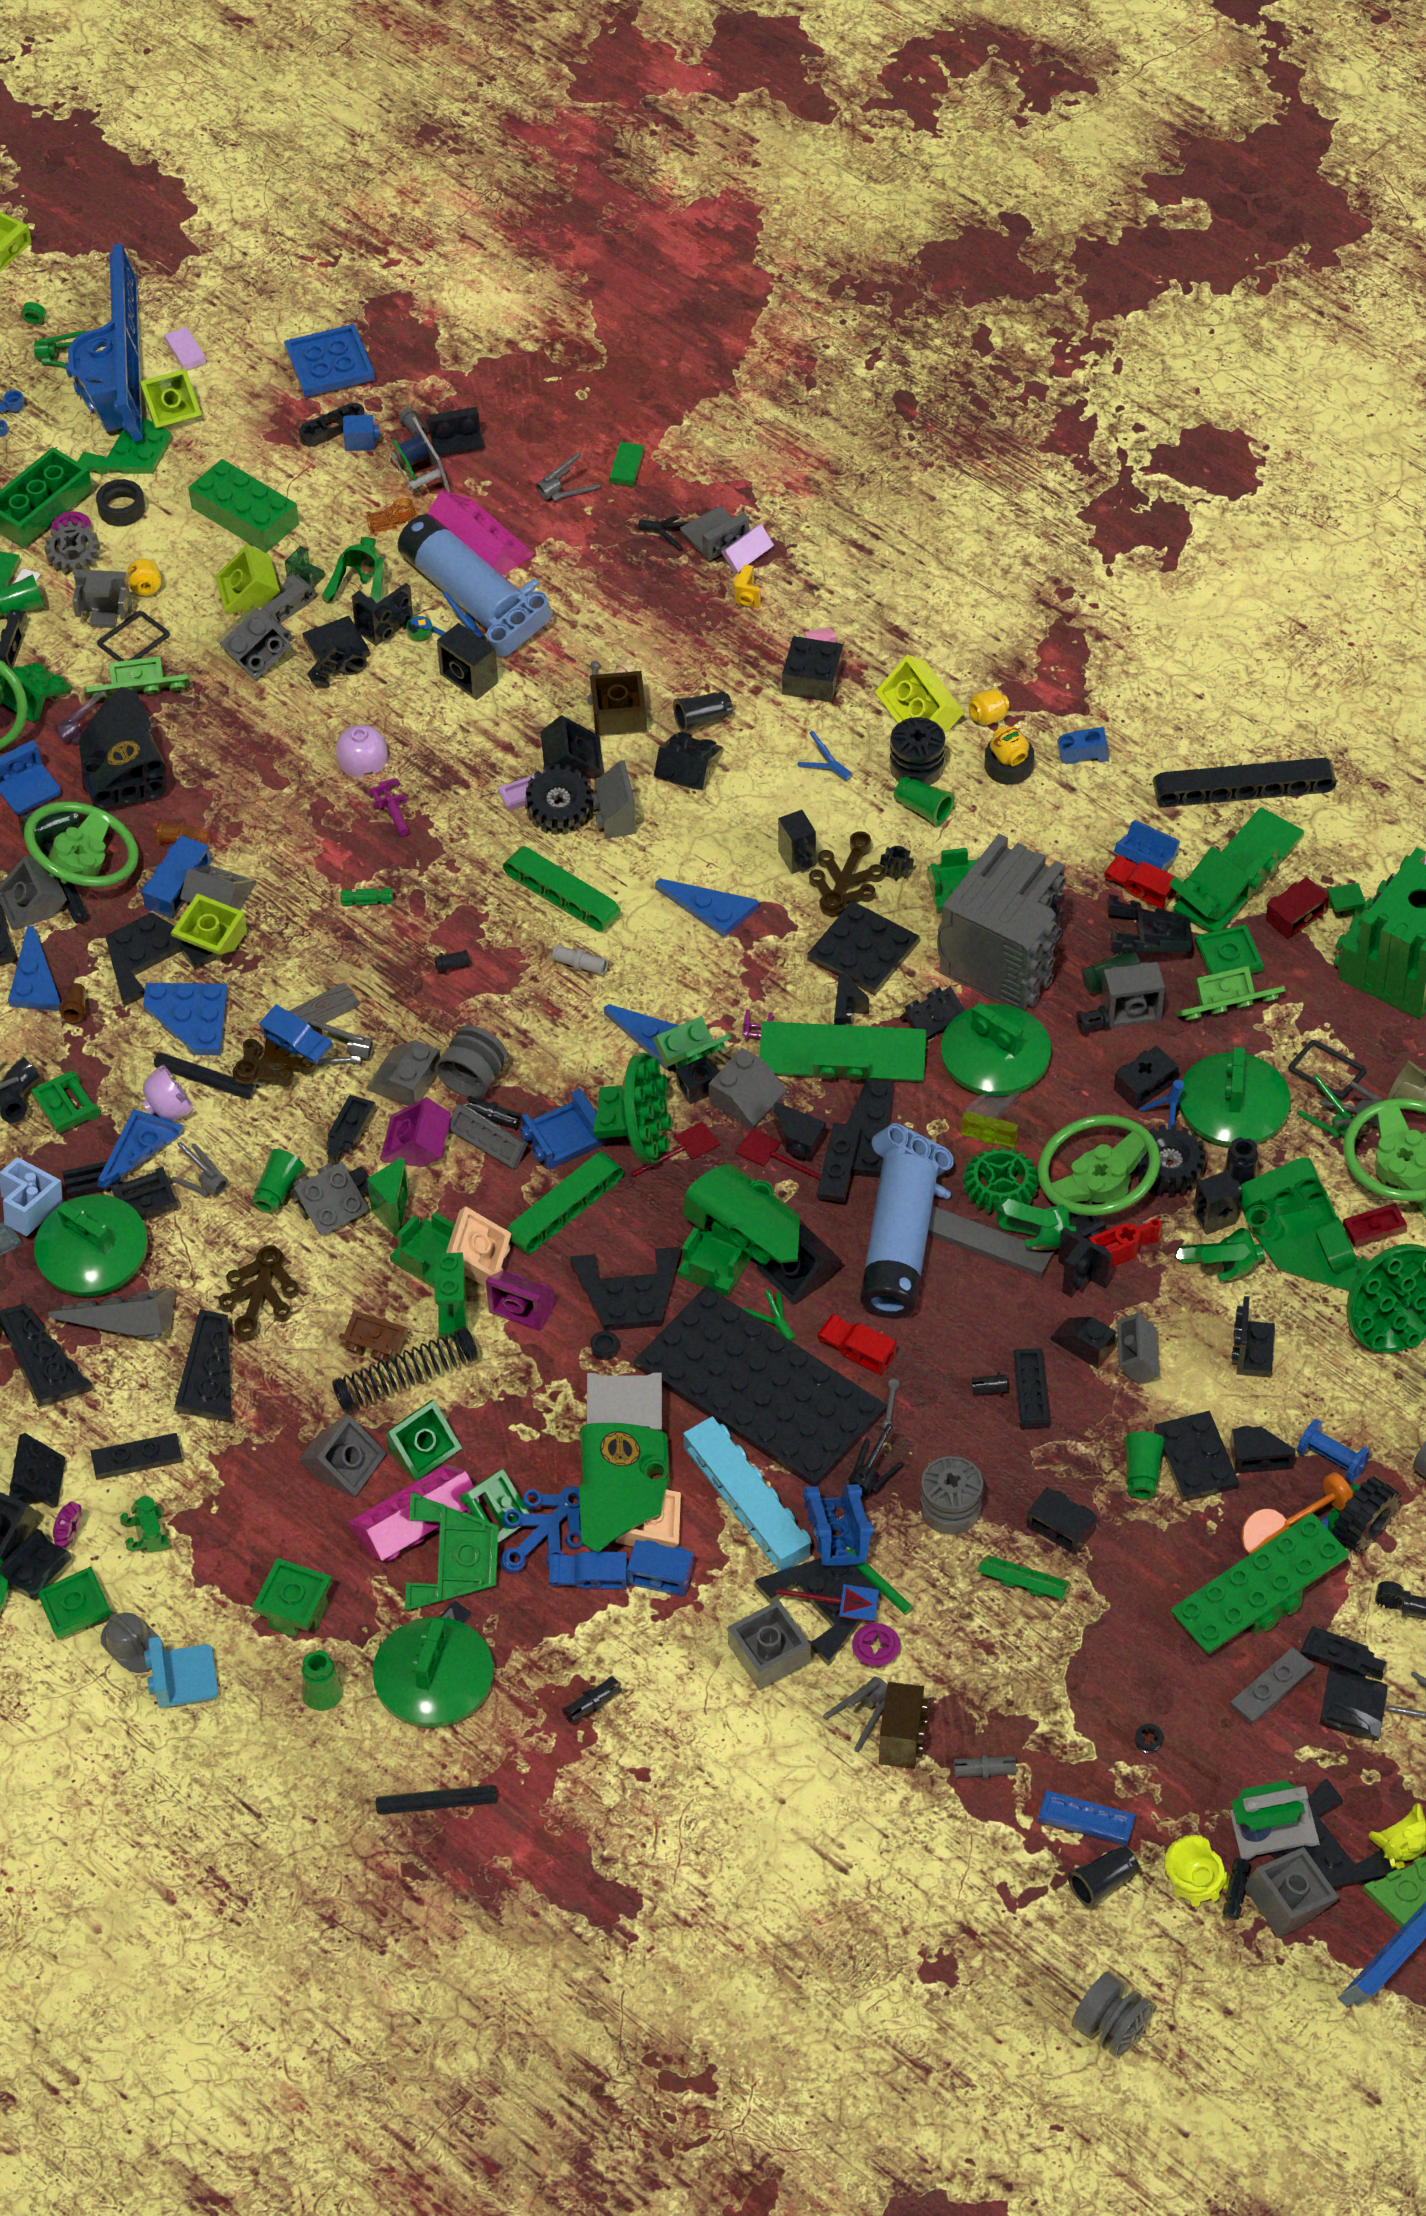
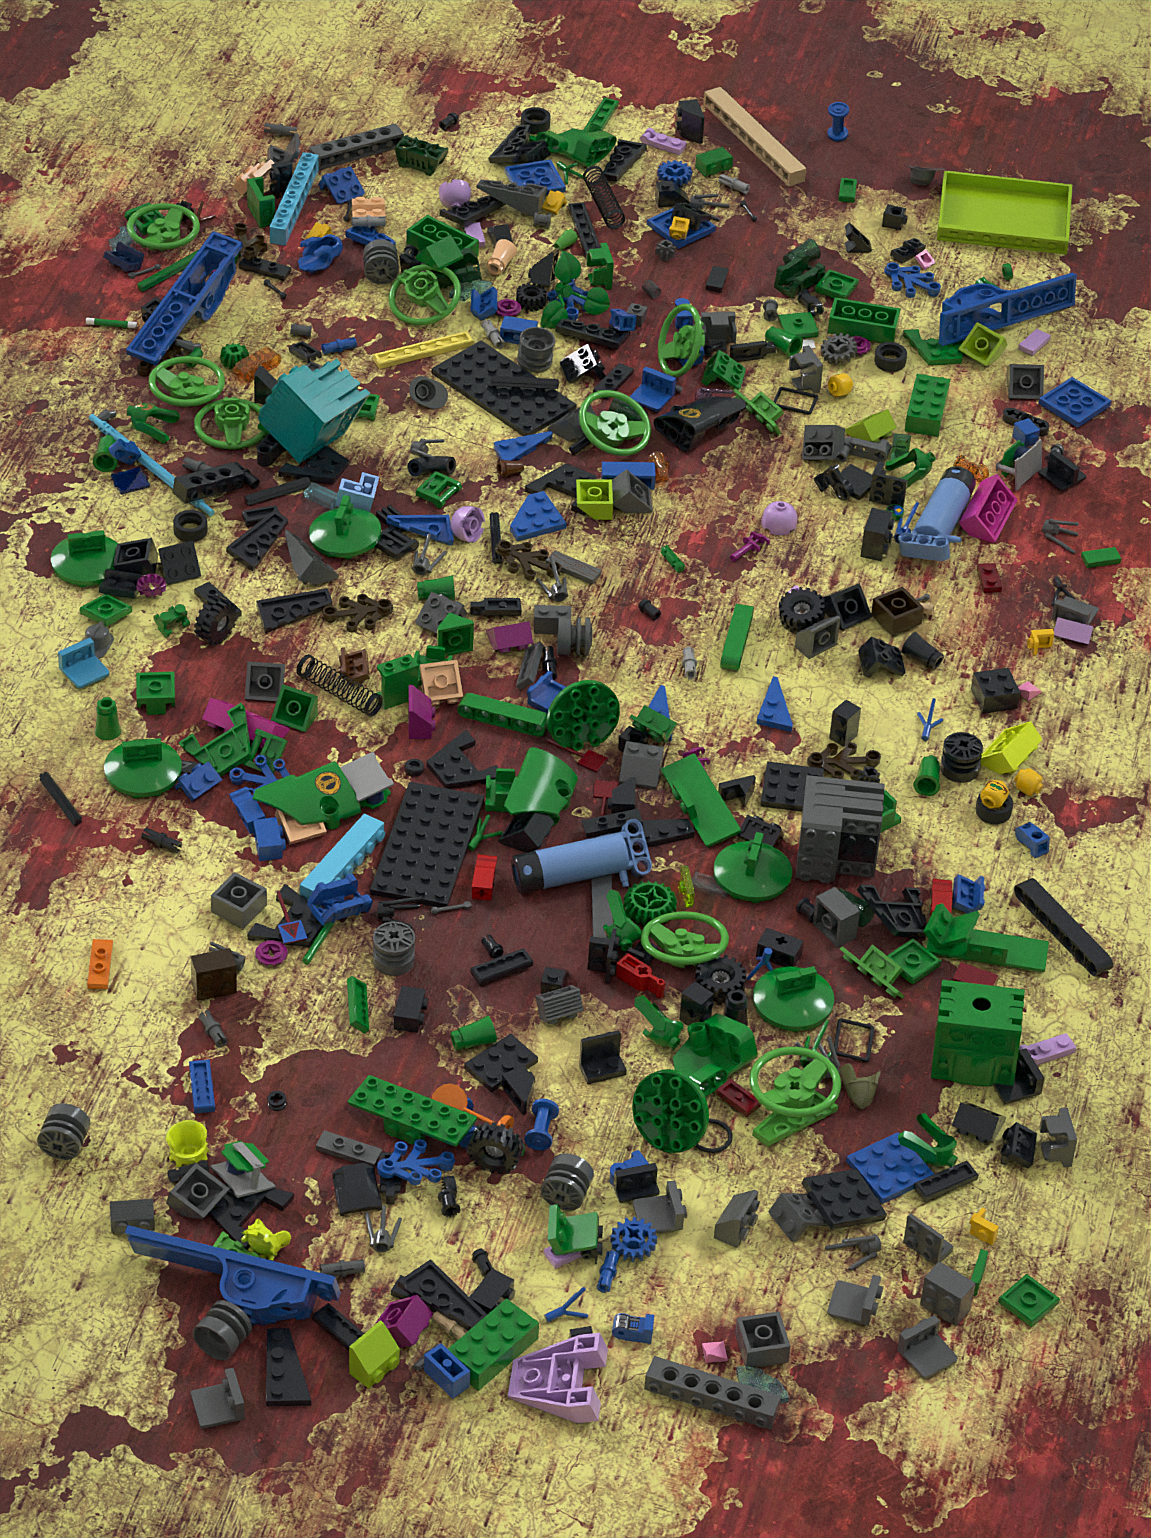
camera: 60 degrees right, 10 degrees down
blue piece [259,1004,333,1064] -> none
black plant [1068,1846,1139,1909] -> none
none -> orange plate [87,939,113,989]
none -> dark grey brick [110,1198,155,1234]
none -> blue bracket [175,762,222,801]
none -> black bush [194,595,238,645]
none -> blue plant [377,1139,455,1185]
none -> dark red plate [977,563,1002,593]
none -> dark grey slope [1007,364,1044,399]

